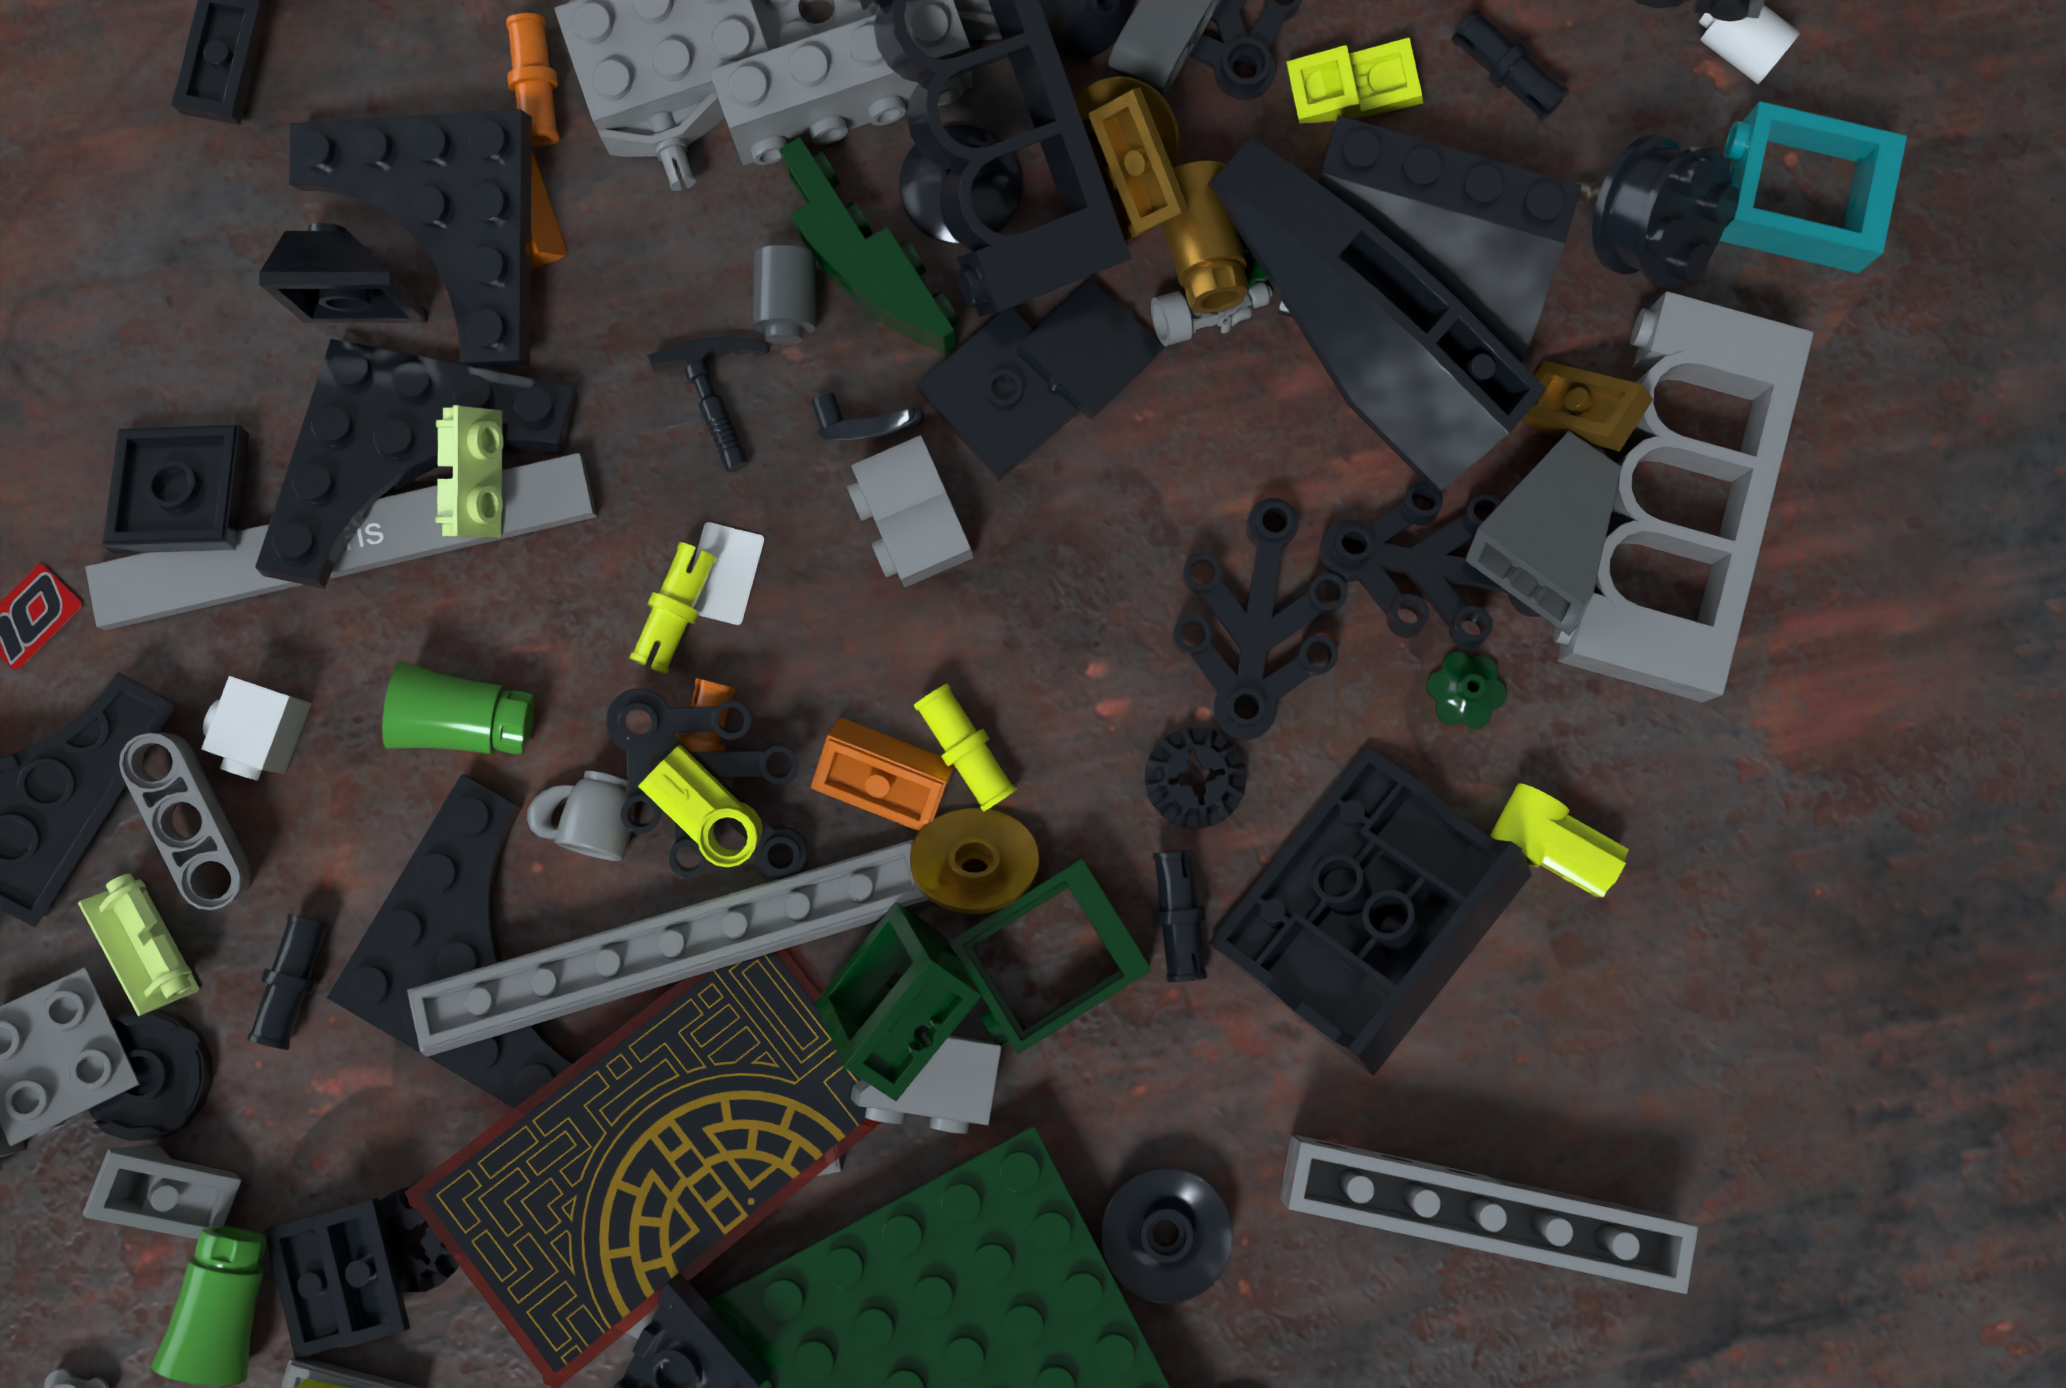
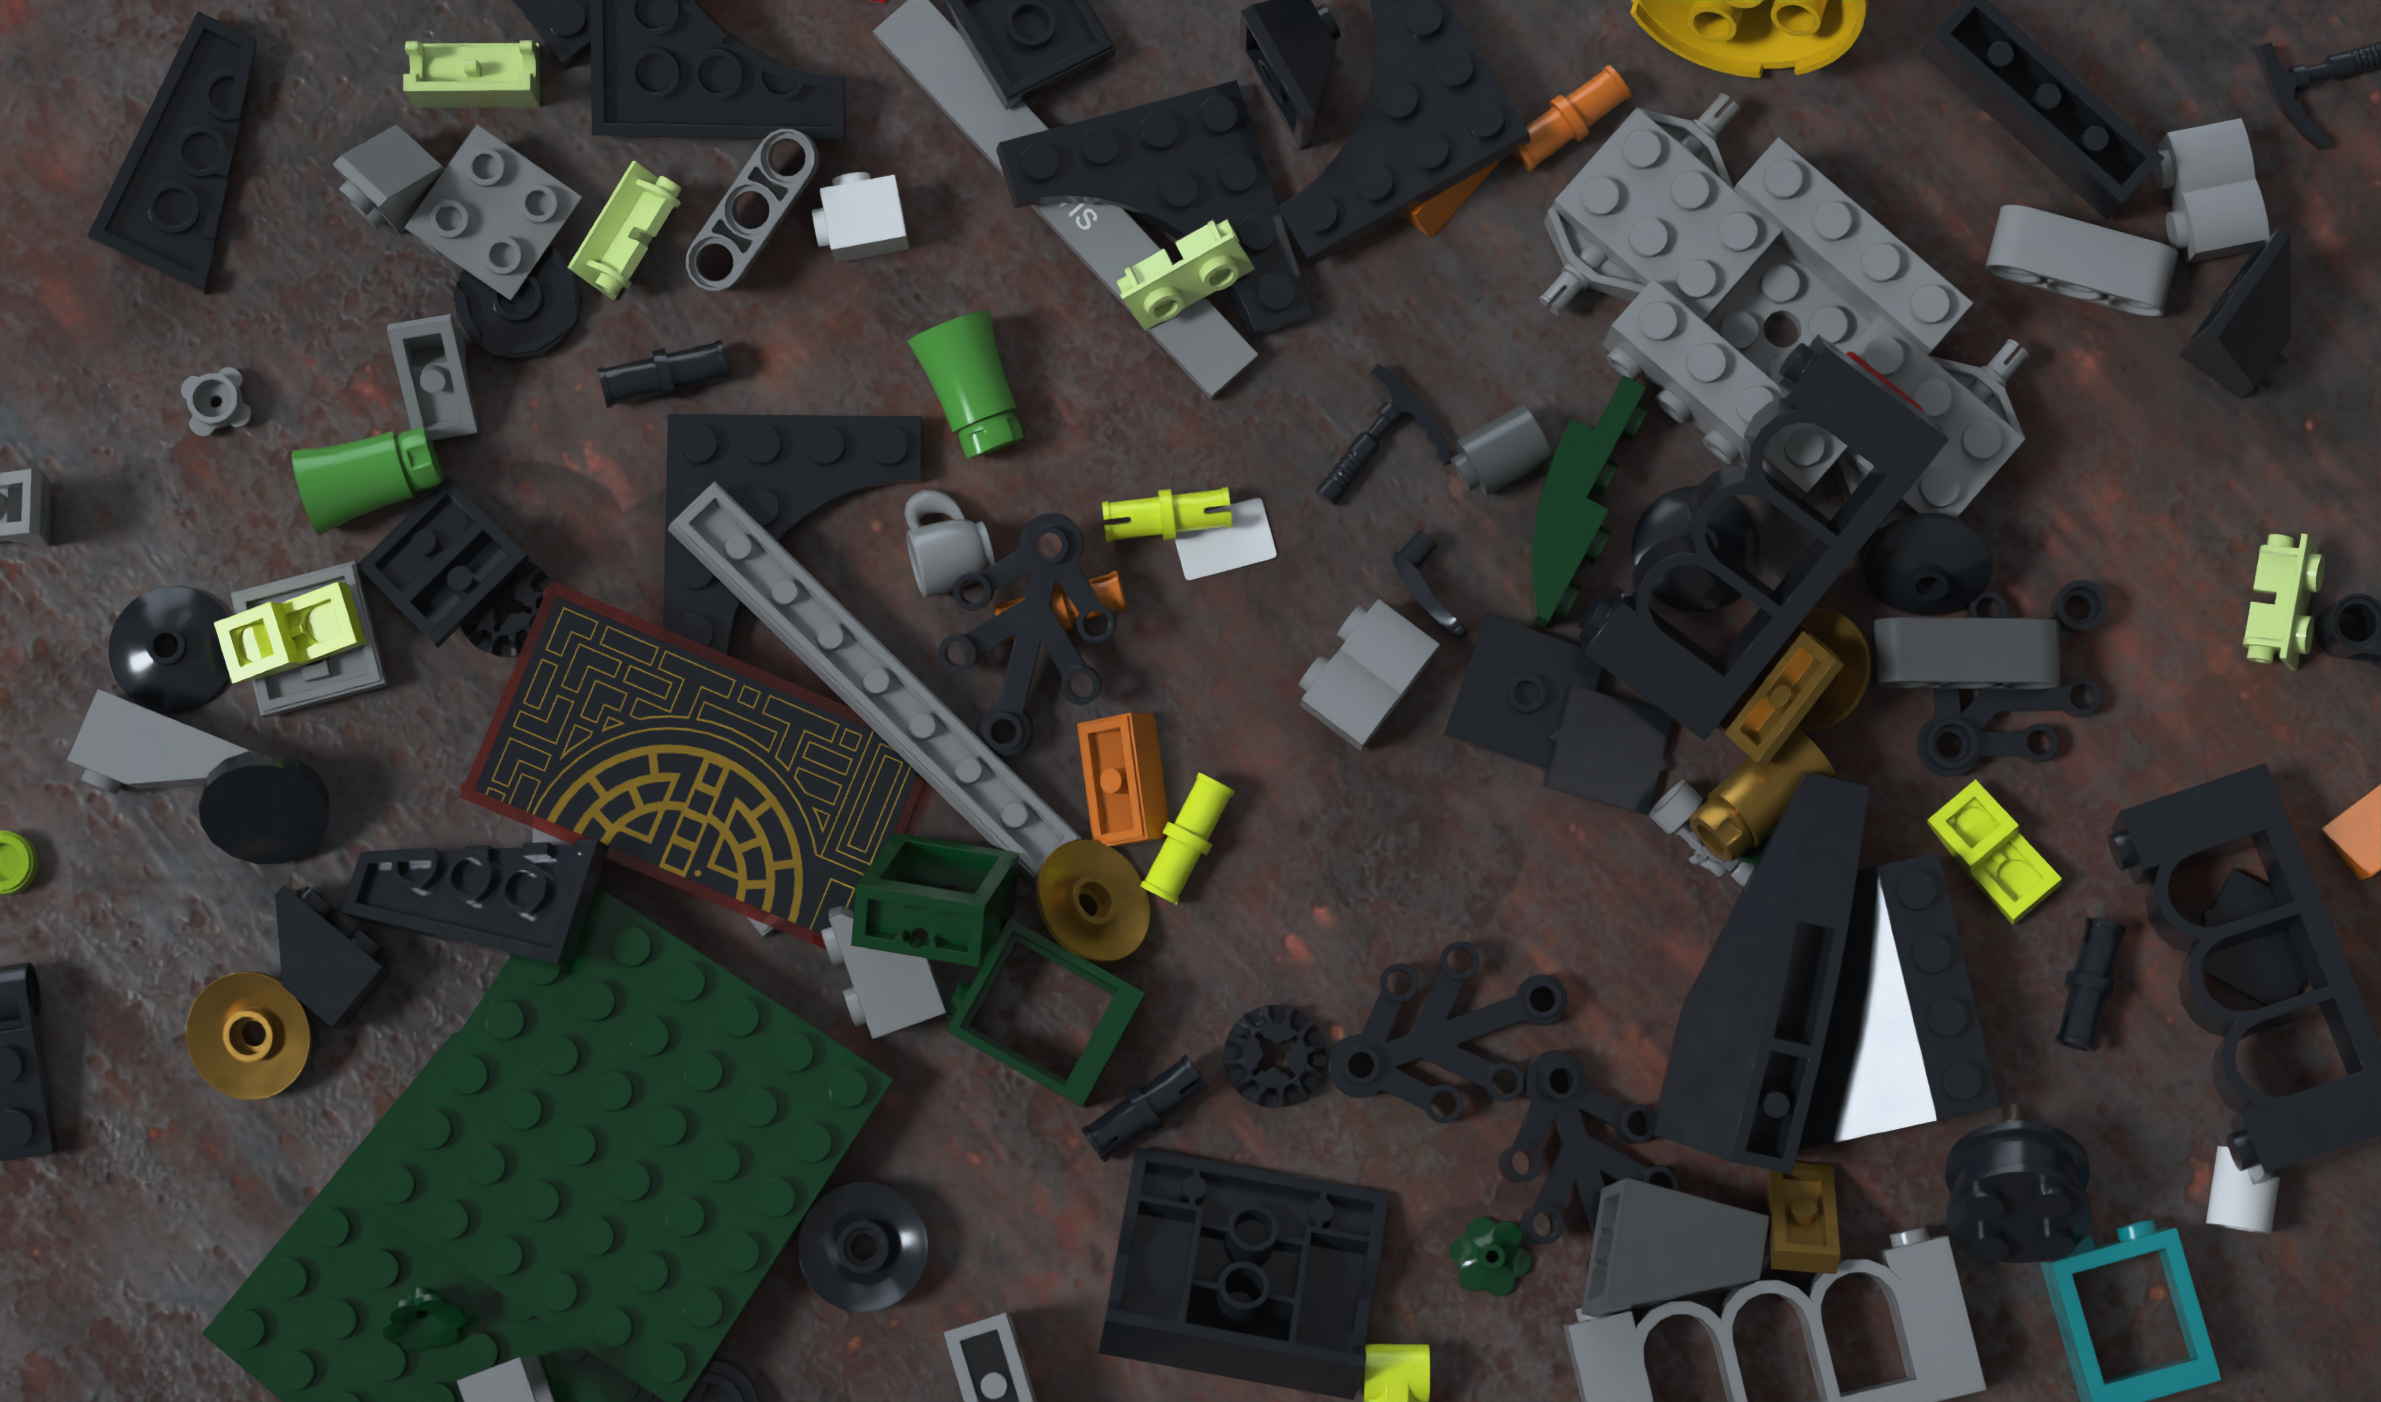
camera: 60 degrees right, 0 degrees up
neon yellow piece [638,745,763,868] -> none

